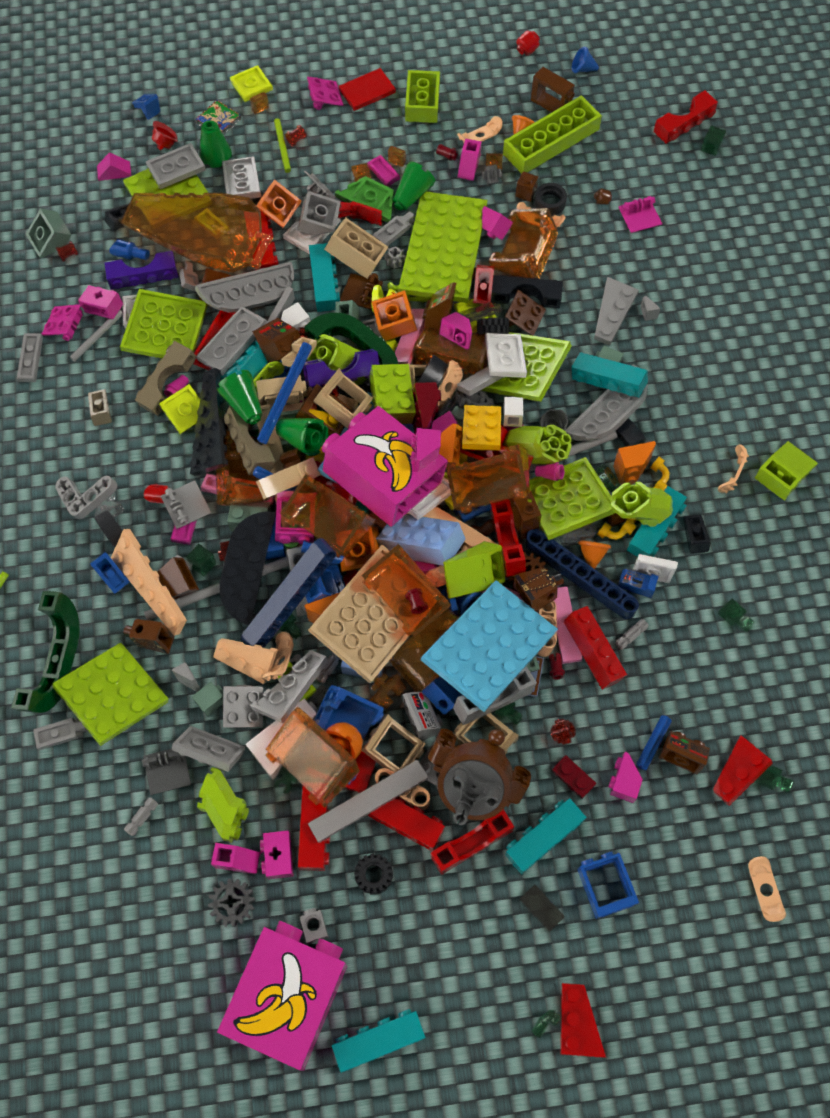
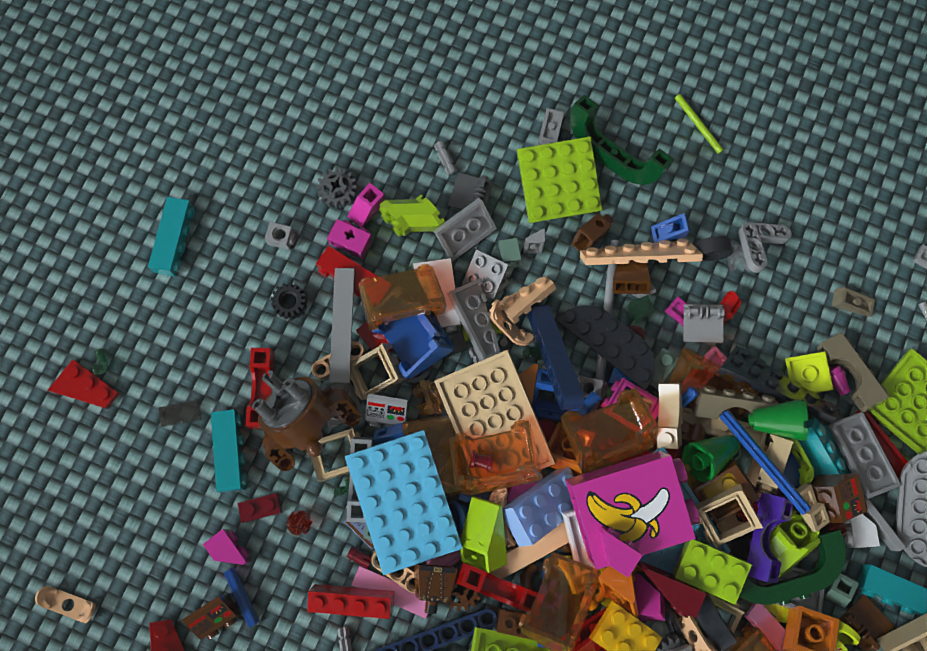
camera: 120 degrees right, 10 degrees up
dark pink brick [217,921,348,1071] -> none
orange cylinder [321,722,363,765] -> none
red brick [366,797,445,851] -> none
blue window [577,852,639,919] -> none

